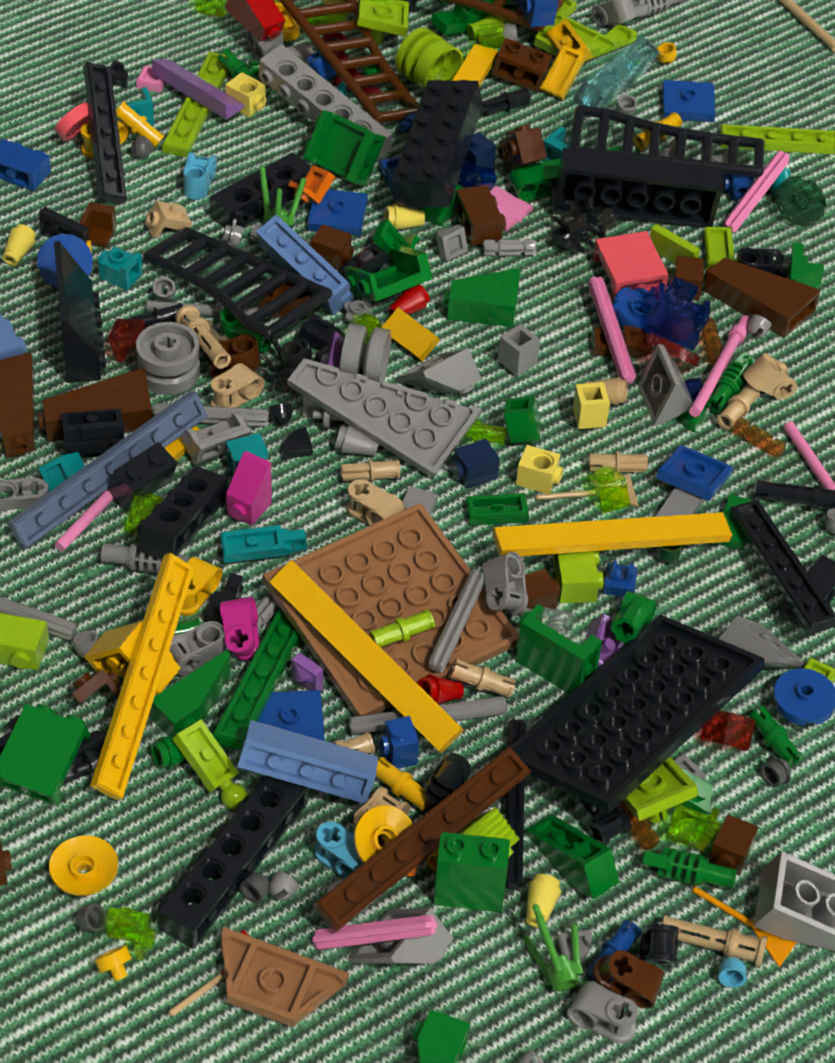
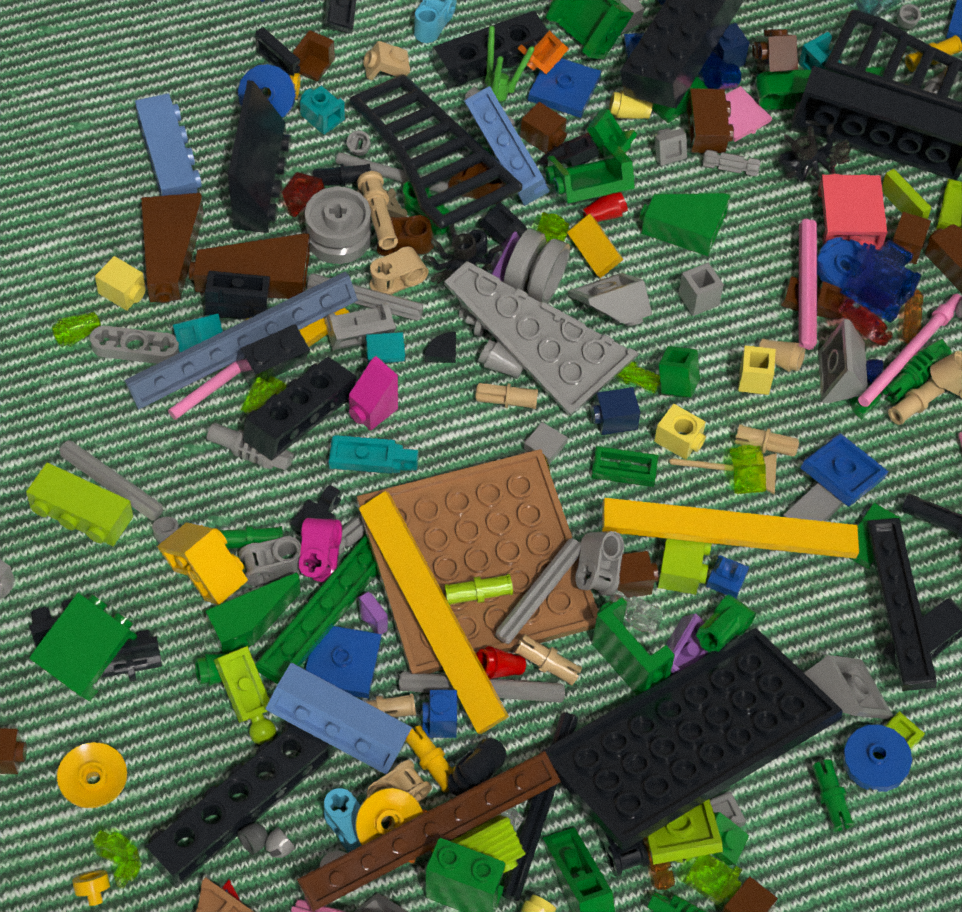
camera: 15 degrees right, 10 degrees up
light yellow cone [2,224,36,266] -> none
reddish brown bracket [70,668,122,703] -> none
dark grey hinge [76,904,107,933] -> none
yellow tile [90,553,195,800] -> none
yellow piece [180,557,223,616] -> none
light grey plate [222,219,243,248] -> none
black hinge [268,403,293,426] -> none
light grey plate [344,301,373,325] -> none
tan piece [347,479,405,526] -> none
dark green hinge [657,545,682,564] -> none
clear red panel [700,710,756,751] -> none
clear orange axle [733,418,786,458] -> none
dark grey plate [761,756,791,787] -> none

